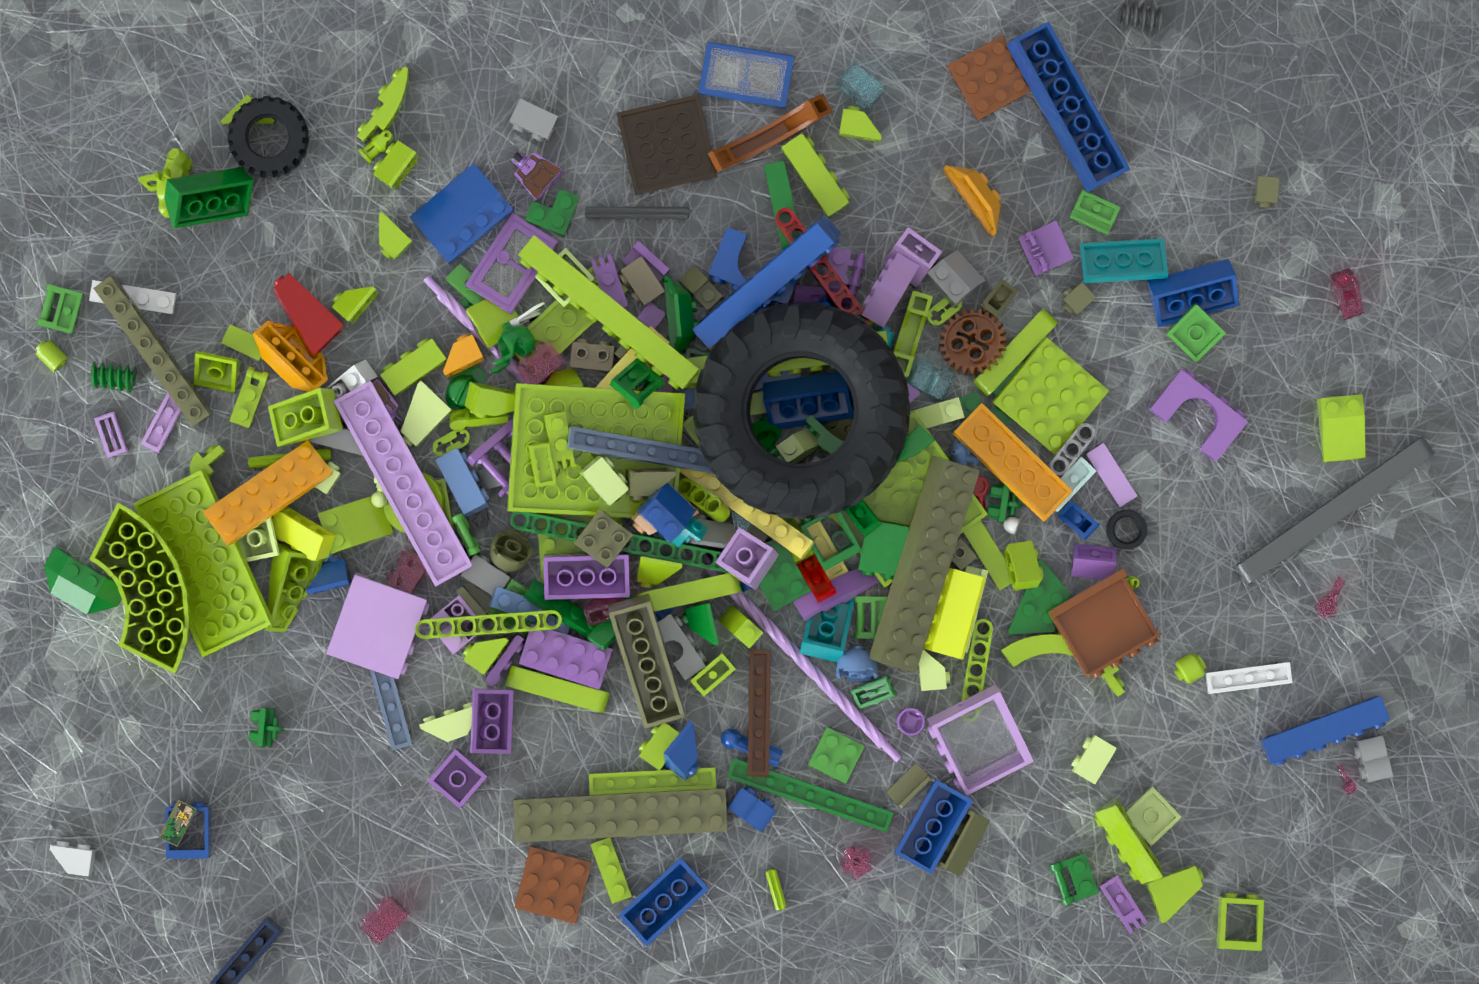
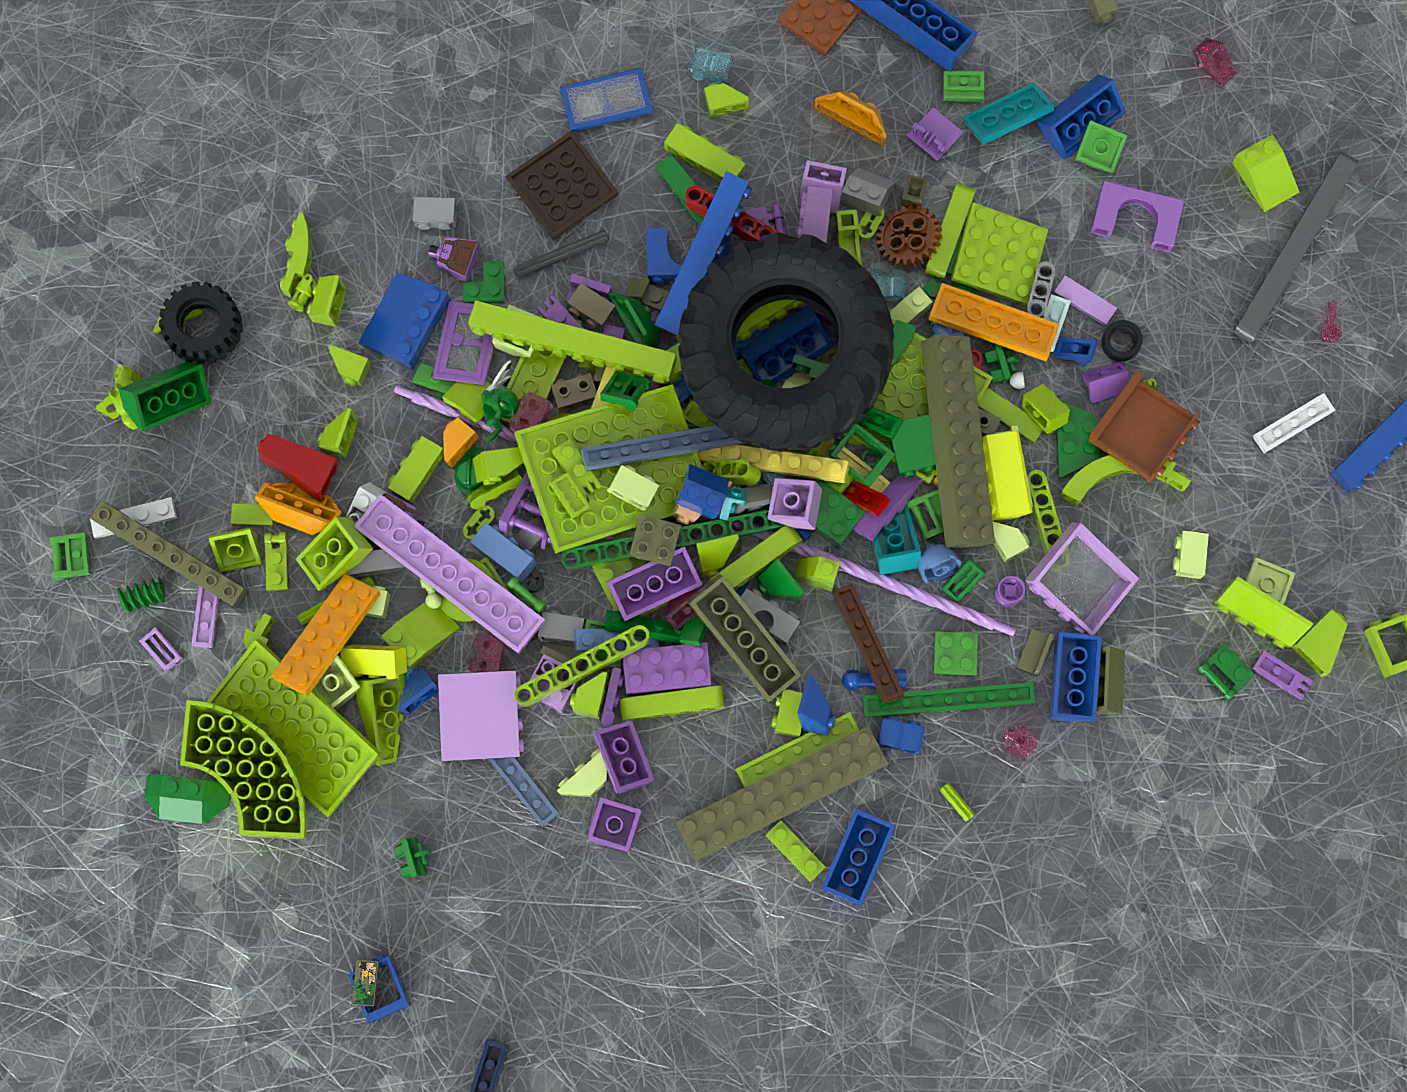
camera: 20 degrees left, 10 degrees down
lime brick [35,340,69,373] -> none
white slope [50,841,96,876] -> none
clear pink brick [360,896,410,946] -> none
yellowish green slope [401,381,453,447] -> none
olive cylinder [489,529,533,572] -> none
dark orange plate [514,846,592,924] -> none
olive slope [626,468,676,500] -> none
lime brick [690,653,736,697] -> none
dark orange arch [708,94,833,172] -> none
olive brick [1062,282,1096,316] -> none
lime head [1174,653,1207,684] -> none

